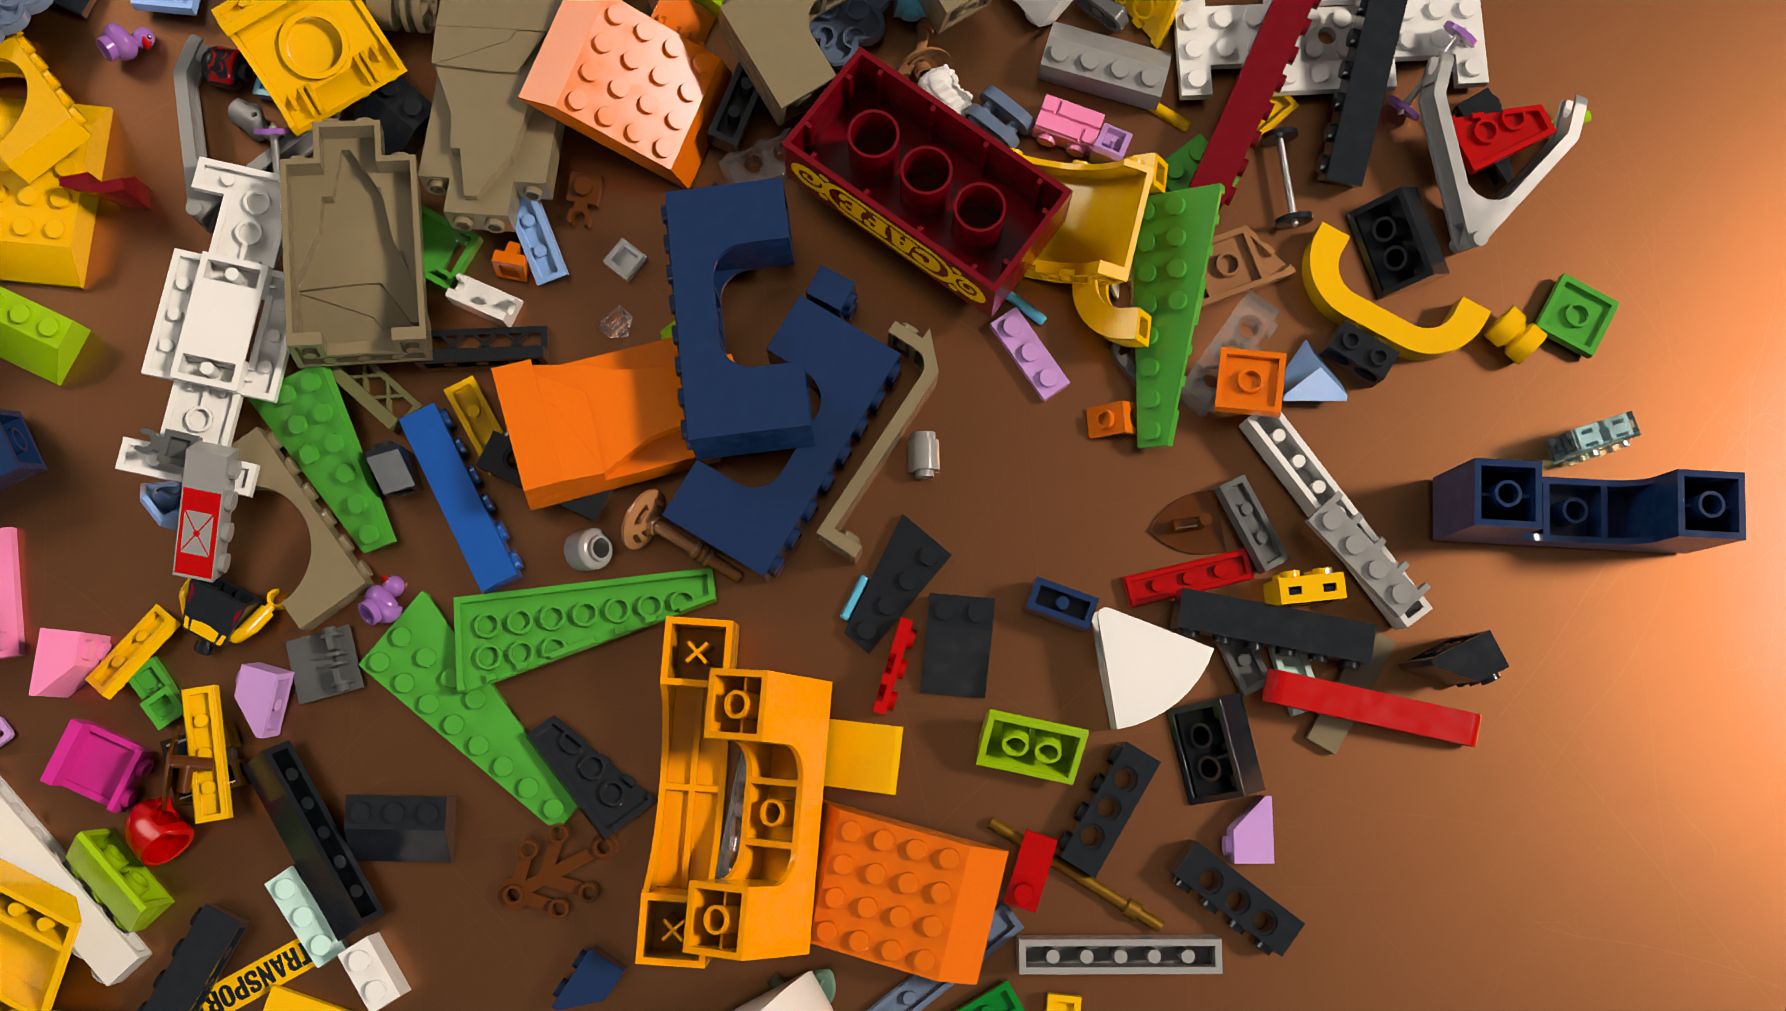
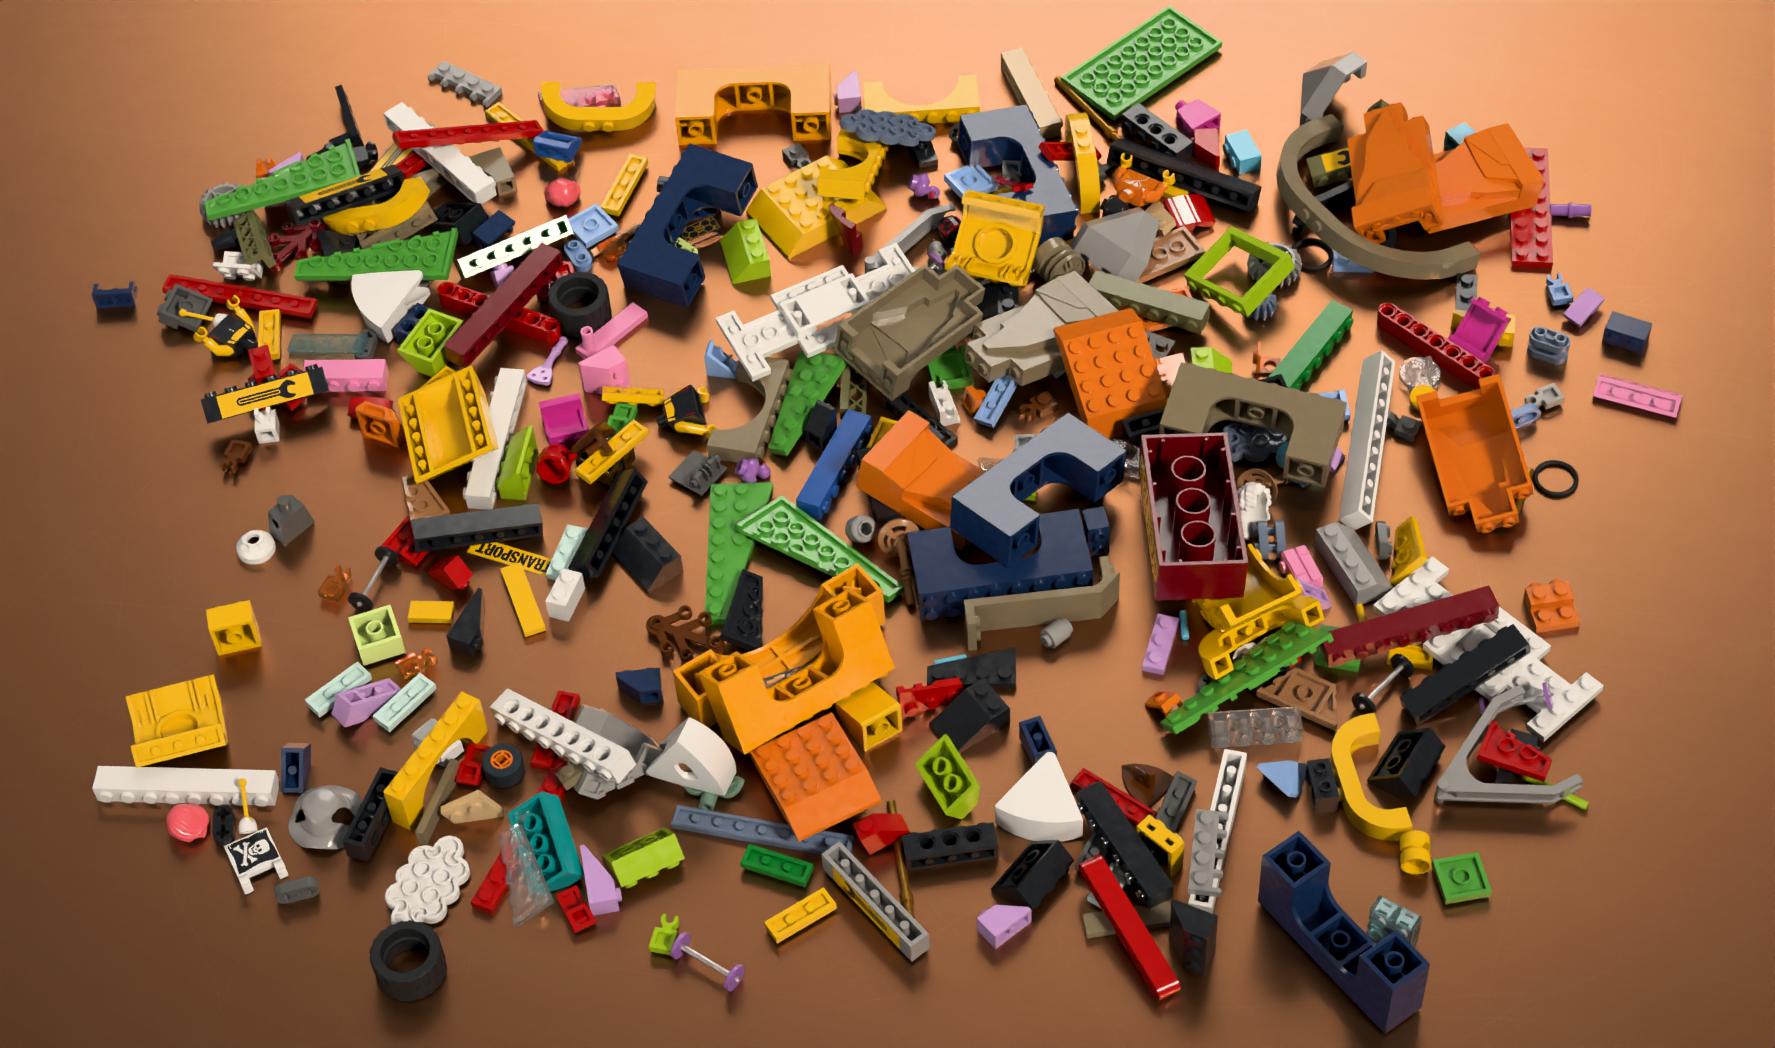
camera: 60 degrees right, 30 degrees down
dark grey plate [134,428,203,468] -> none
light grey brick [172,441,242,583] -> none
lavender slope [234,662,295,739] -> none
black brick [1168,839,1305,956] -> none
orange plate [1214,347,1287,418] -> none

